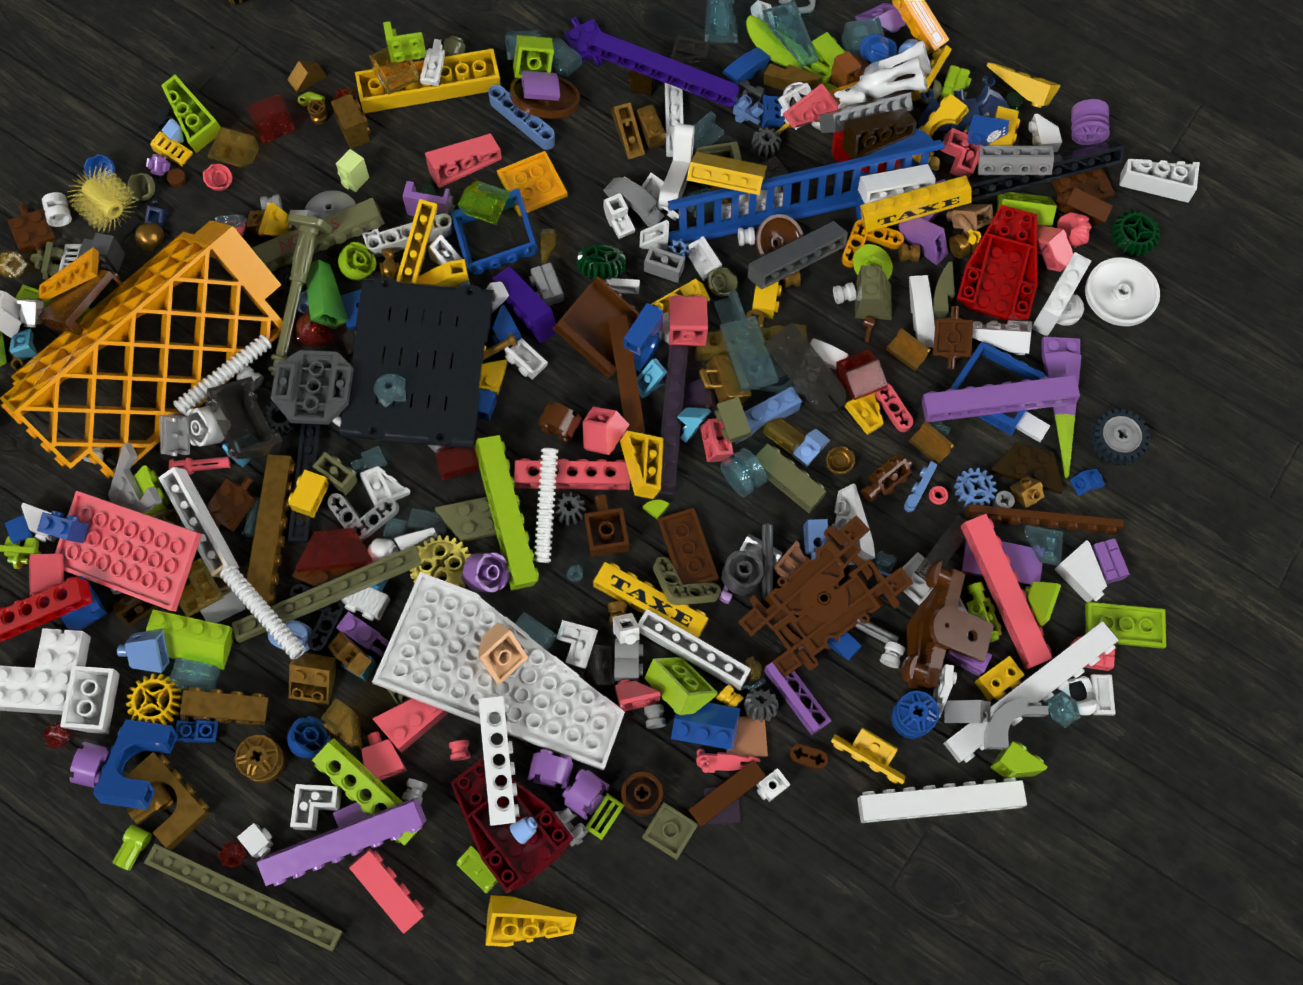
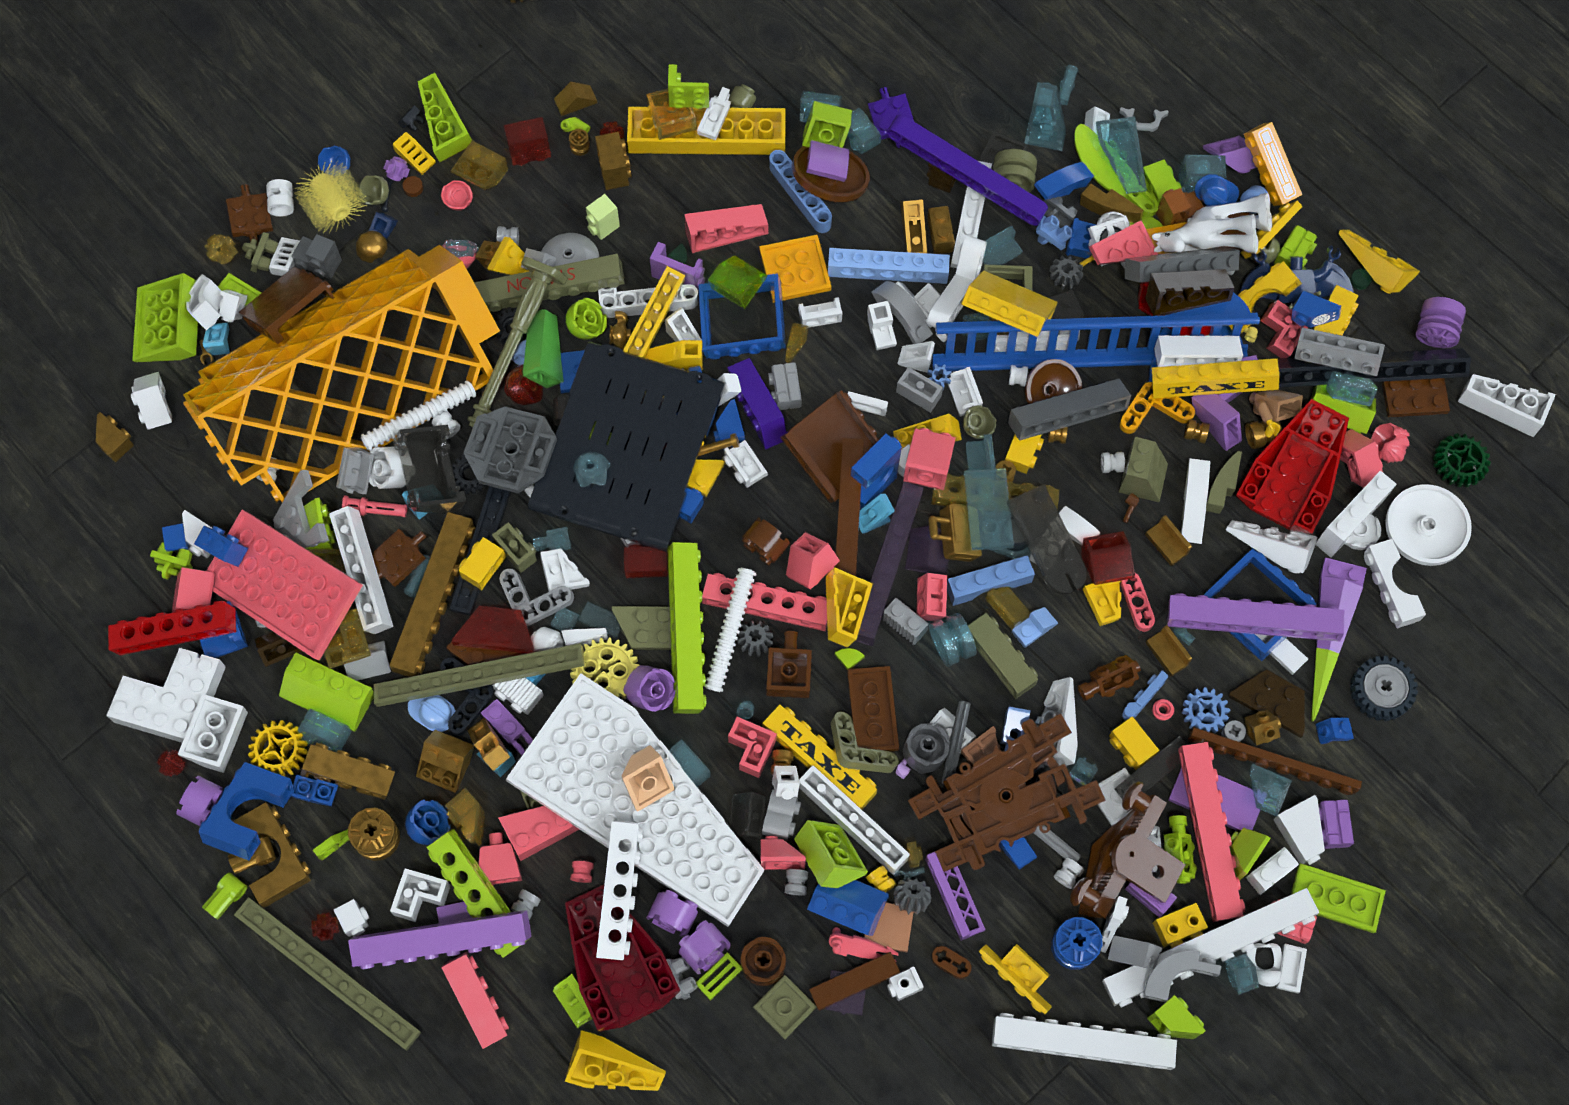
camera: 15 degrees right, 0 degrees up
light orange wing [39,247,99,301] -> none
medium blue torso [117,629,170,673] -> none
light blue slope [162,119,184,143] -> none
white piece [220,565,306,660] -> none
light blue hat [510,817,538,844] -> none
white plate [556,620,598,669] -> none
dark green gear [576,244,626,280] -> none
medium azure slope [677,408,711,443] -> none
olive brick [714,397,751,444] -> none
pearl gold hair [826,446,855,475] -> none
lime shield [853,244,893,279] -> none
reddish brown plate [933,306,973,370] -> none
white slope [1029,114,1062,152] -> none
reddish brown window [1056,187,1113,226] -> none
none -> lime tile [313,830,349,860]
none -> coral brick [728,717,777,778]
none -> white hinge [798,298,842,329]
none -> light blue brick [828,248,950,284]
none -> light grey brick [883,598,929,645]
none -> olive wheel [993,149,1037,192]
none -> yellow brick [1109,717,1159,770]
none -> white brick [1246,847,1299,895]
none -> clear light blue brick [1326,371,1377,406]
none -> white arch [1364,539,1426,628]

